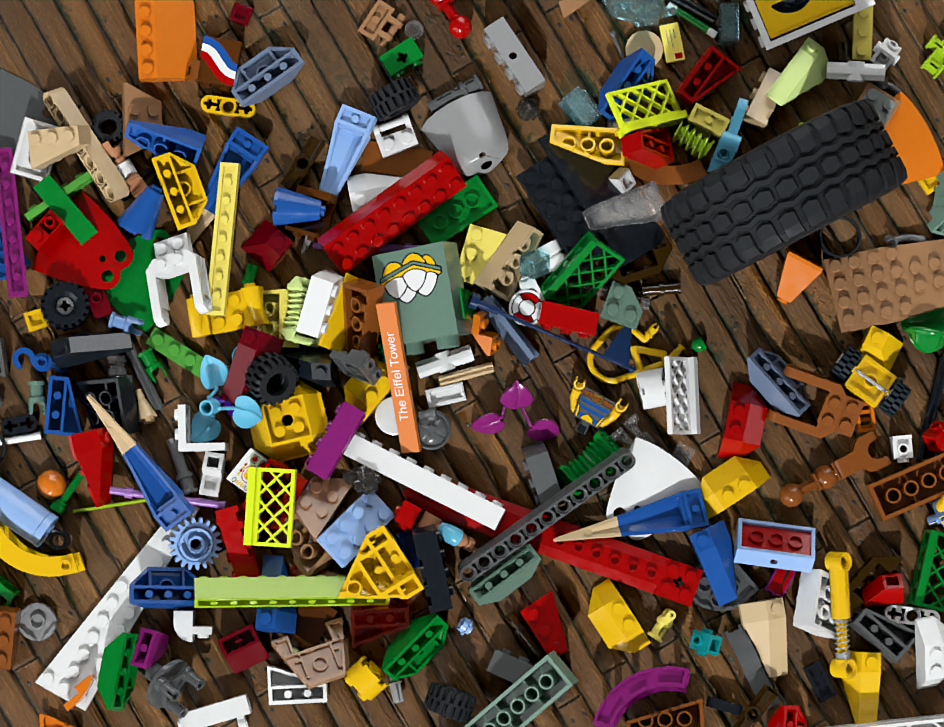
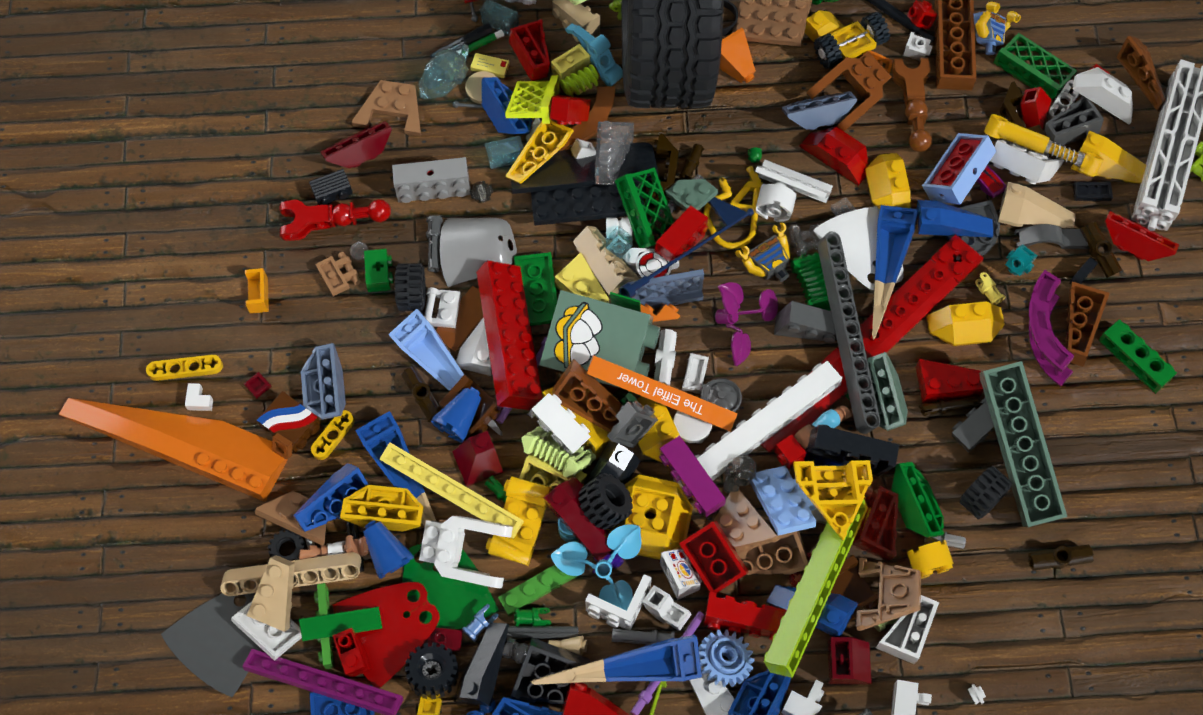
camera: 65 degrees left, 20 degrees down
neon yellow fence [243,467,297,548] -> none
tan axle [438,362,494,386] -> none
light blue plate [457,617,474,635] -> none

